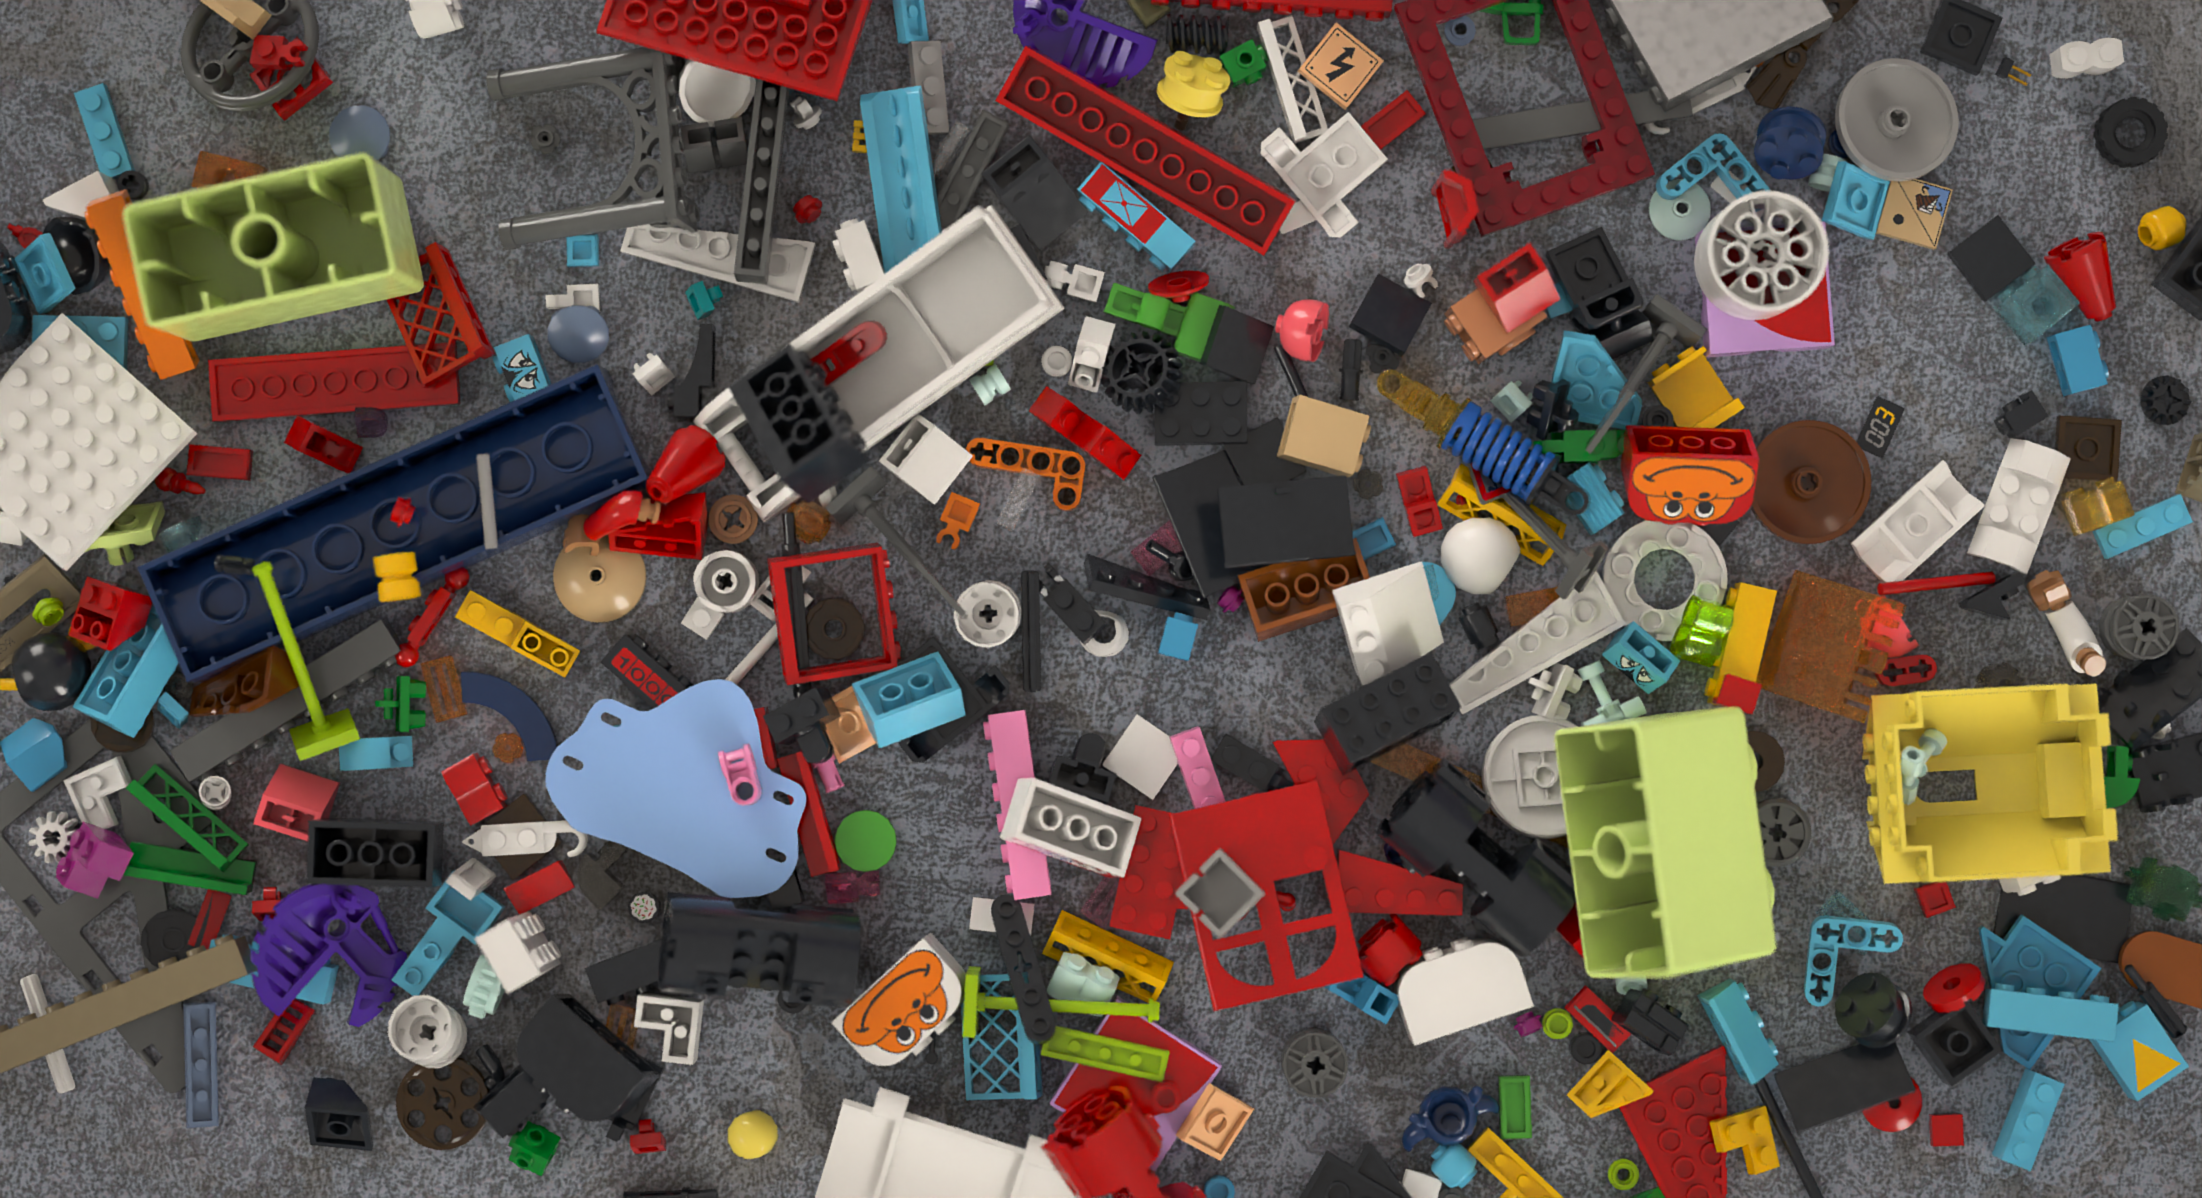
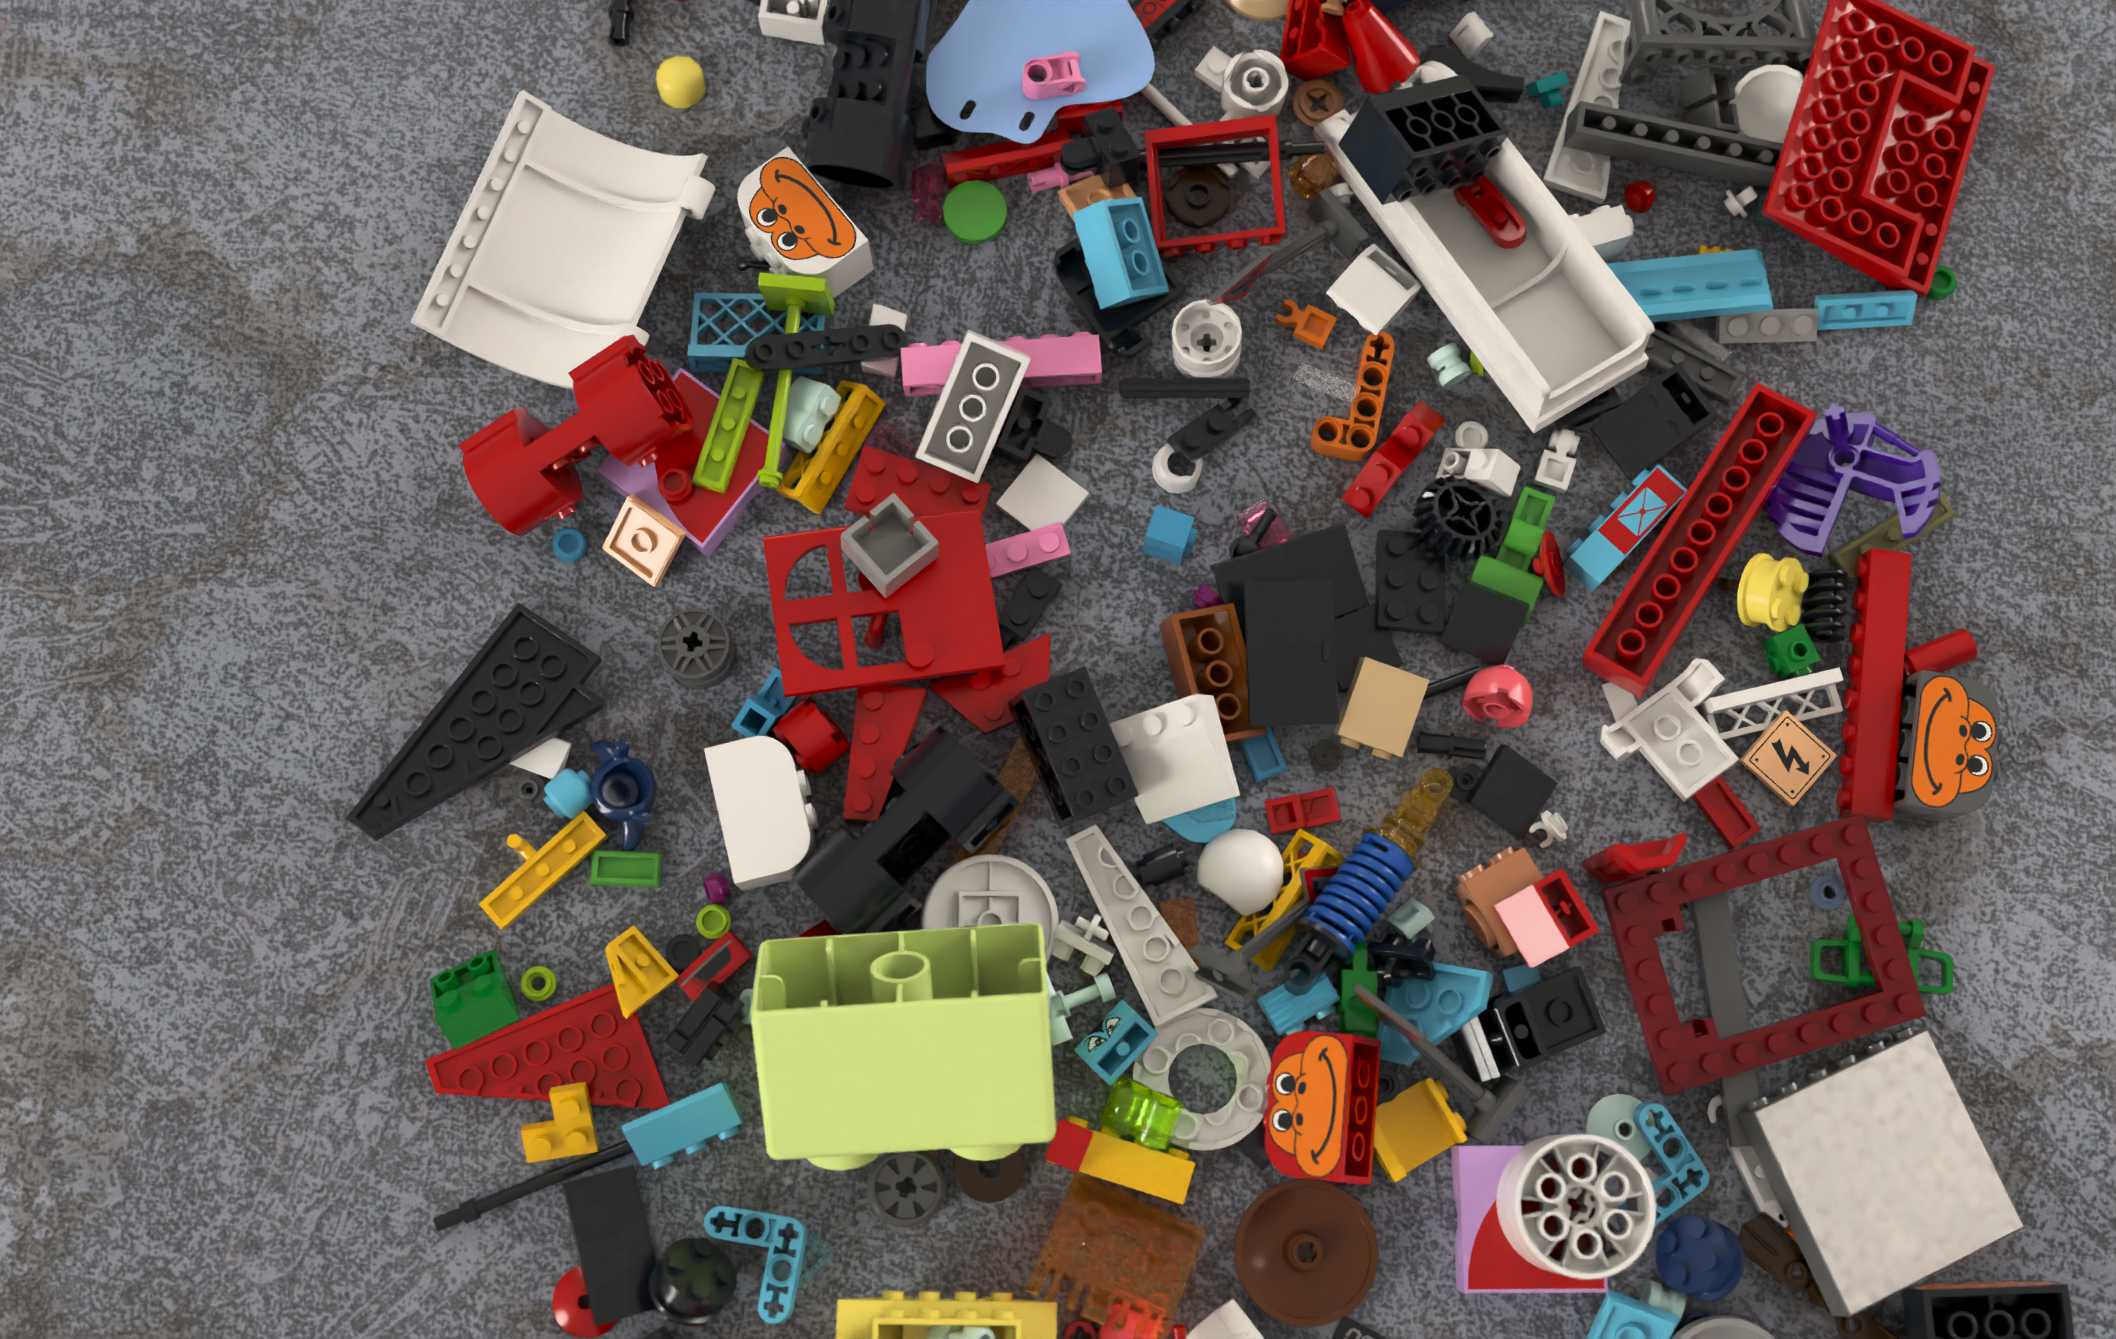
camera: 85 degrees right, 10 degrees down
black wing [1084,554,1211,620] -> none

